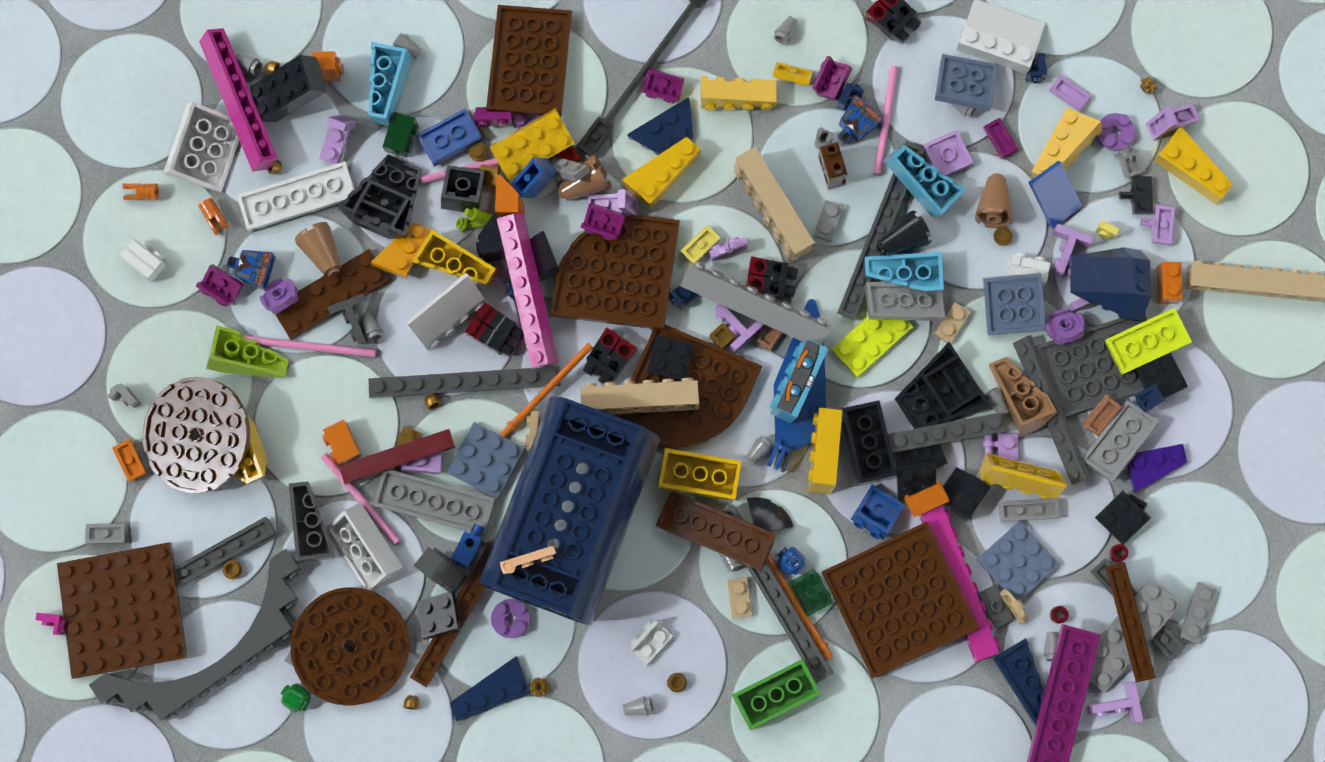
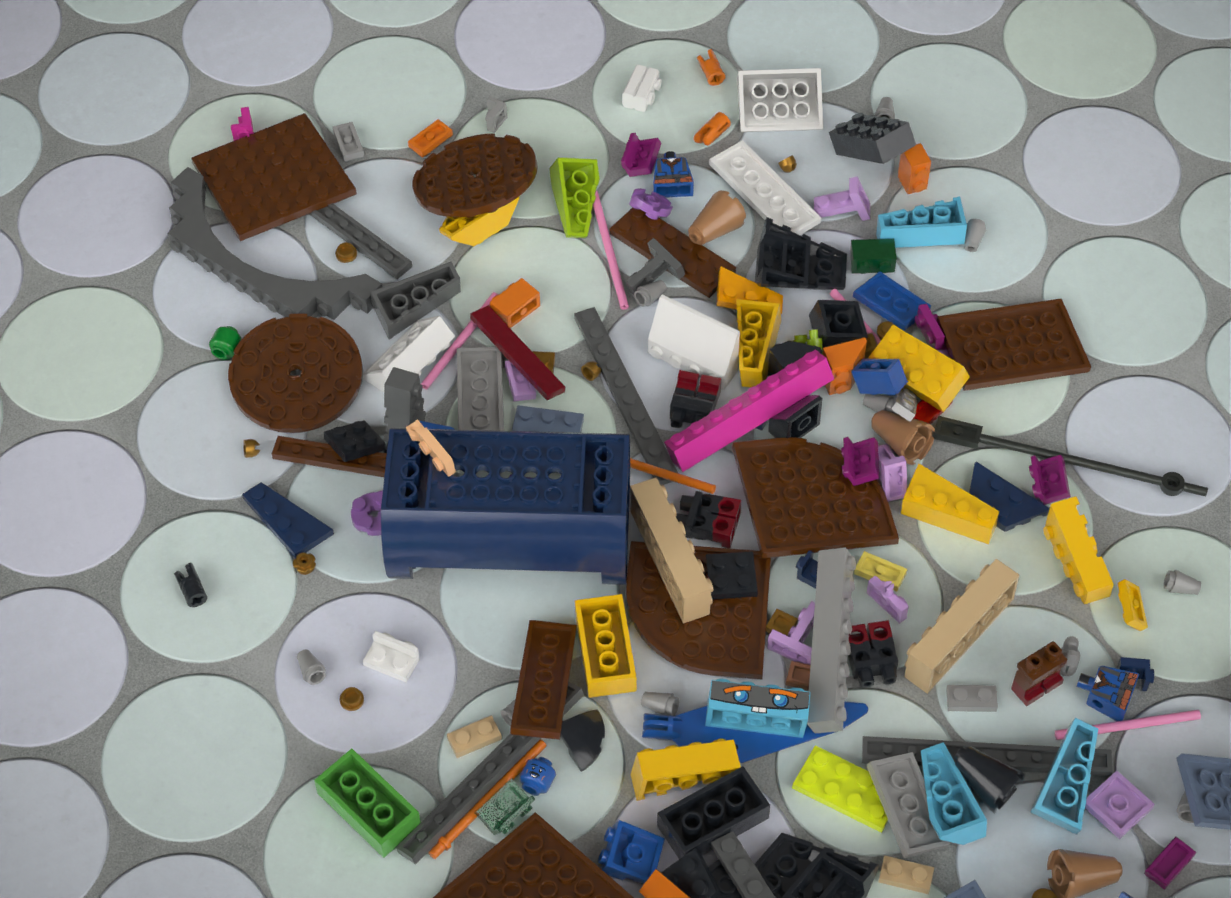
camera: 70 degrees right, 25 degrees down
dark pink brick [199,28,277,172] -> none
magenta bracket [812,56,852,101] -> none

